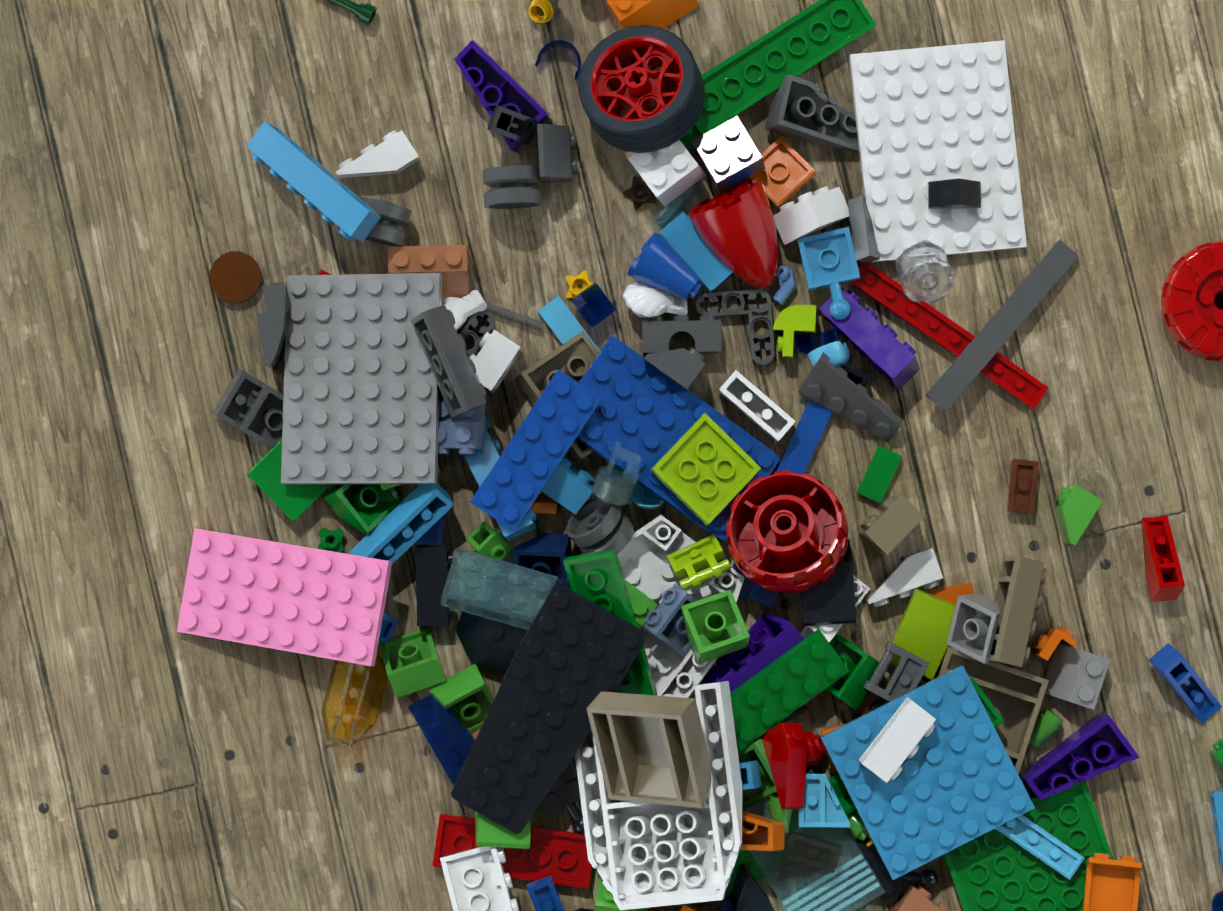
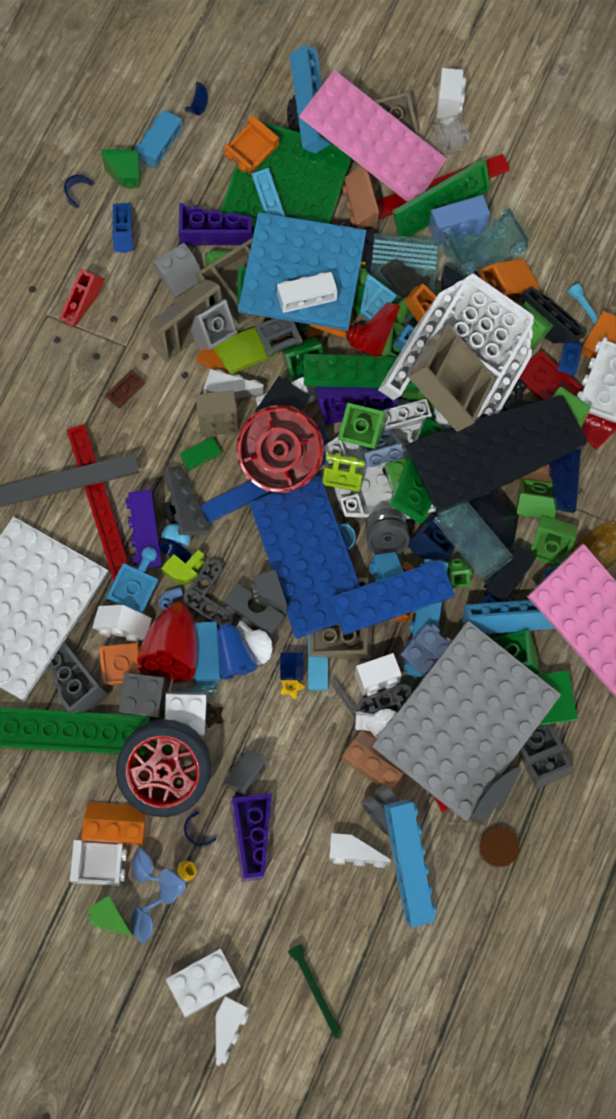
camera: 150 degrees left, 15 degrees down
green plate [318,528,345,553] -> none
dark grey slope [411,305,487,418] -> none
dark grey wheel [483,165,541,209] -> none
black slope [487,104,538,145] -> none
clear light blue piece [592,442,641,506] -> none
lime plate [650,413,761,526] -> none
white brick [718,370,796,442] -> none
dark grey piece [848,195,880,263] -> none
clear brick [896,240,954,303] -> none
black slope [928,178,981,209] -> none
orange bracket [1032,626,1078,661] -> none
bright green slope [1055,484,1103,547] -> none

